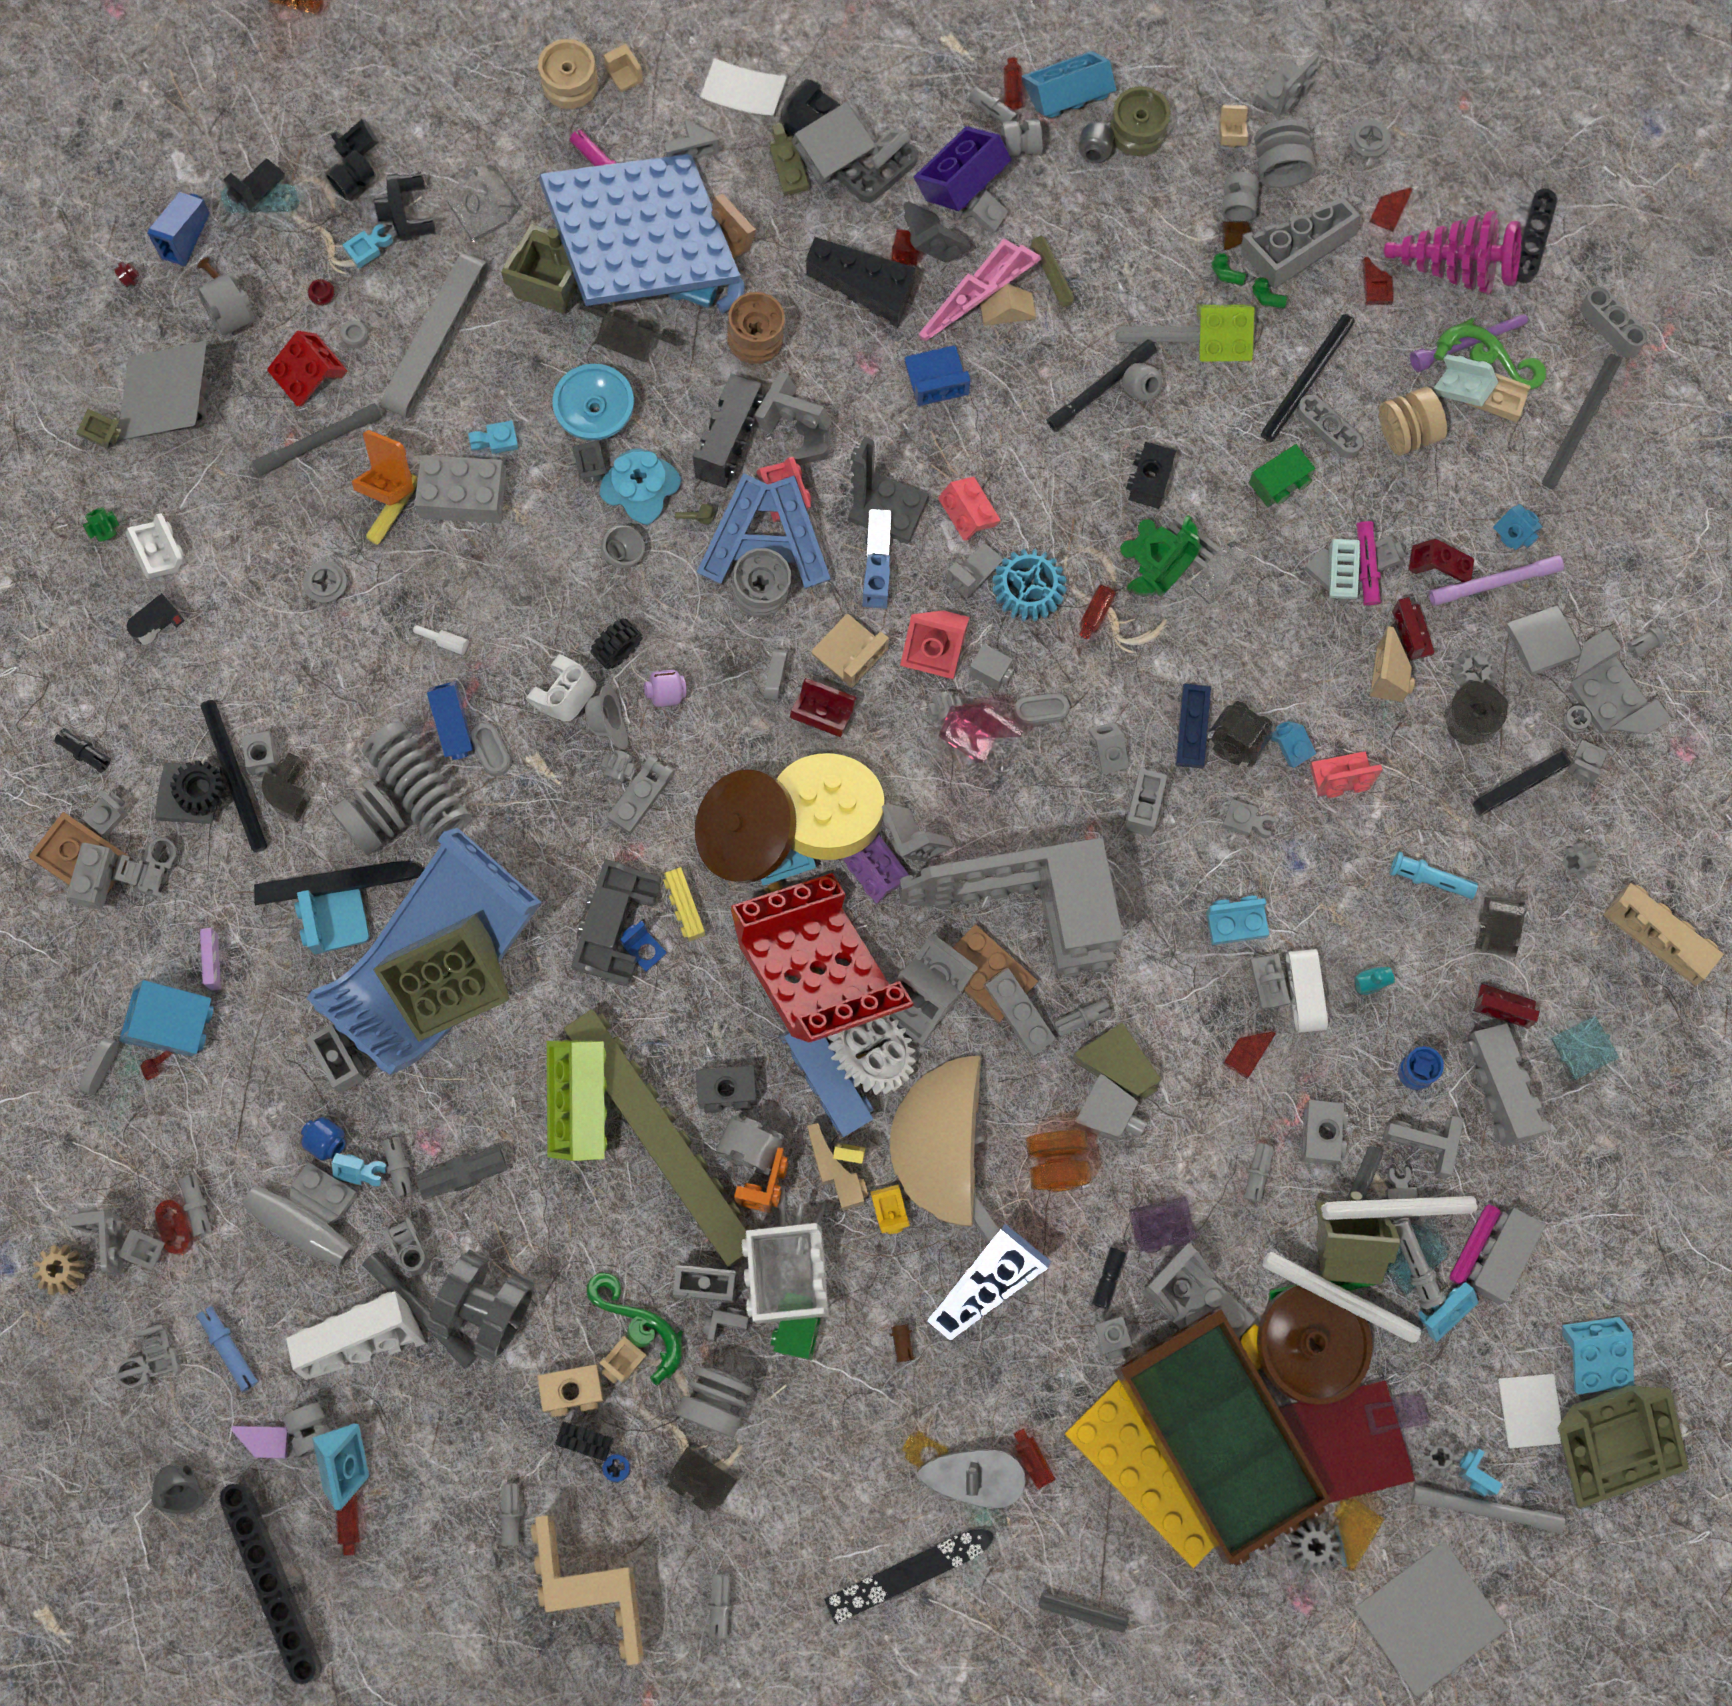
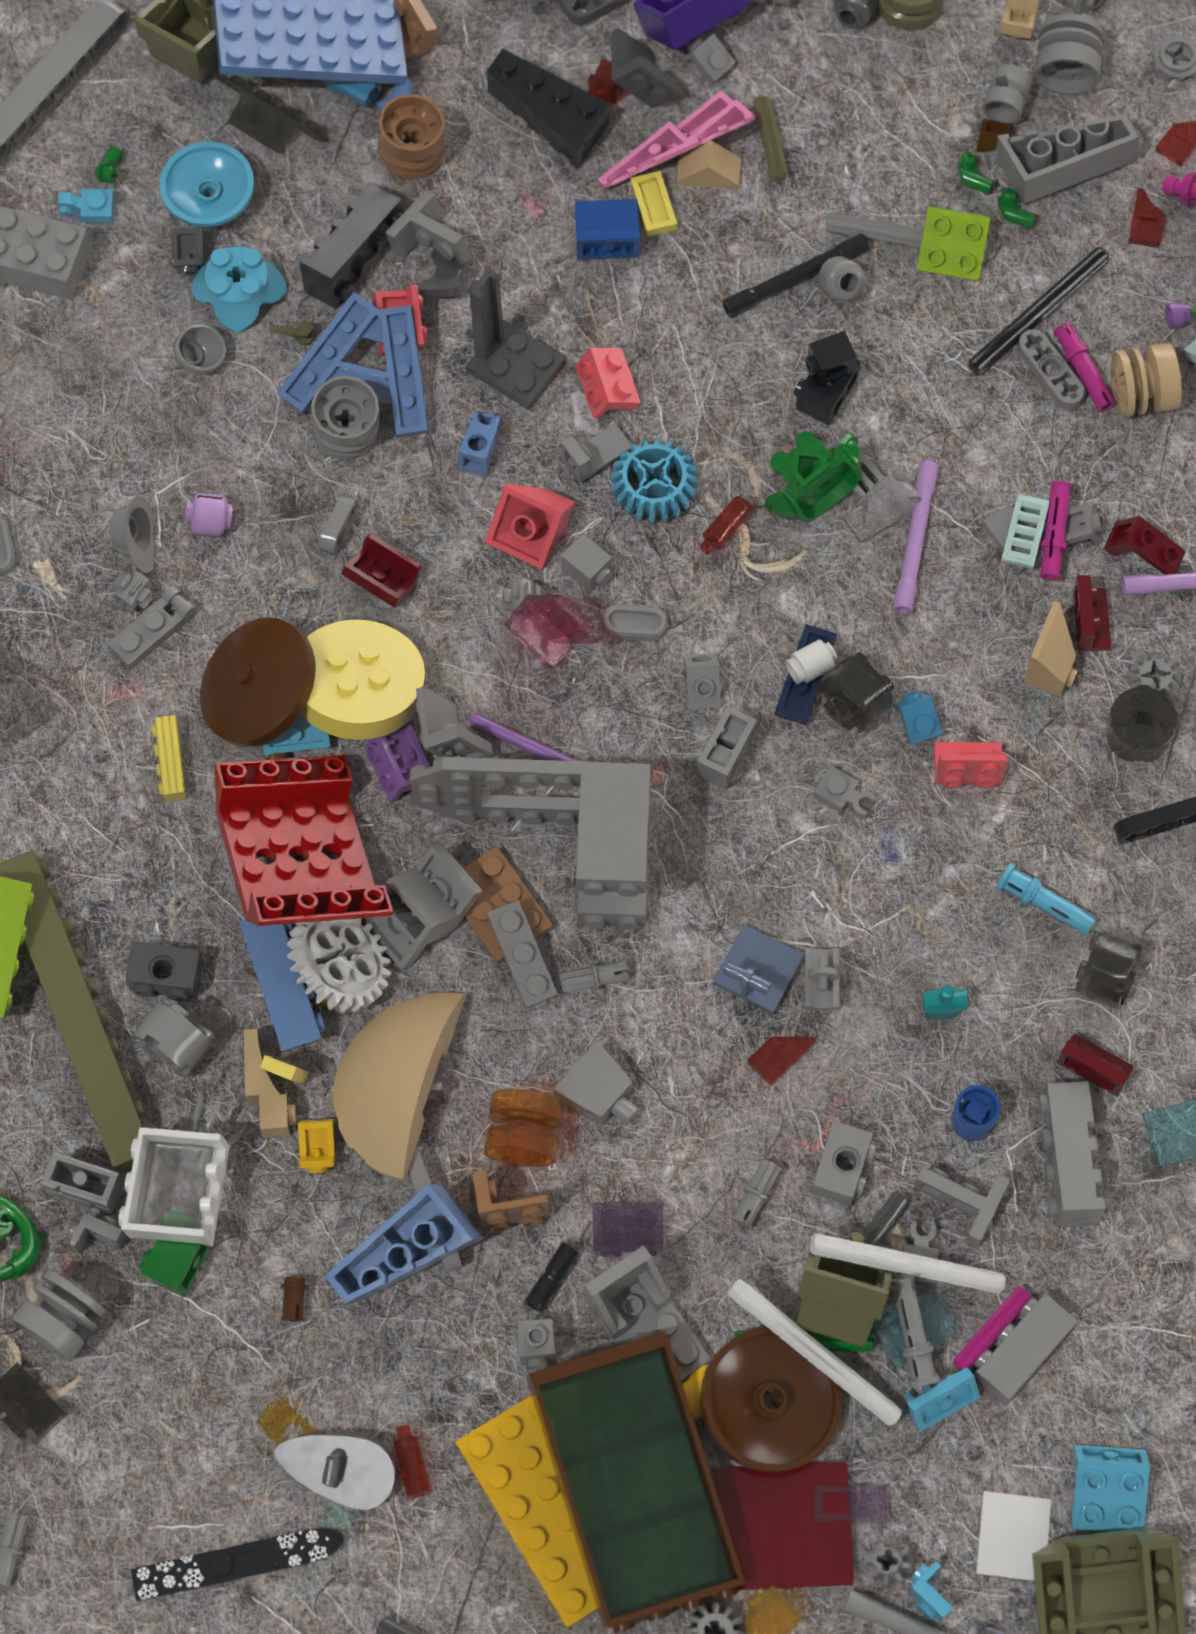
camera: 15 degrees right, 5 degrees down
white piece [526,654,596,722] -> none
dark grey bracket [571,859,661,987] -> none
black tyre [590,618,643,670] -> none
blue bracket [620,920,667,972] -> none
orange bracket [734,1147,789,1214] -> none
tan bracket [812,614,889,688] -> none
sticker [867,509,891,557] -> none
olive slope [1072,1023,1161,1100] -> none
medium azure bracket [1206,896,1269,945] -> none
green brick [1248,444,1316,507] -> none
white beam [1286,949,1328,1033] -> none
none -> green arm [95,146,123,183]
none -> medium lavender piece [469,714,576,761]
none -> medium nougat bracket [472,1170,550,1233]
none -> light yellow tile [630,171,677,237]
none -> sand blue plate [713,924,805,1014]
none -> white brick [785,639,837,684]
none -> black brick [805,331,858,385]
none -> lavender piece [893,460,939,615]
none -> dark pink pin [1053,322,1117,413]

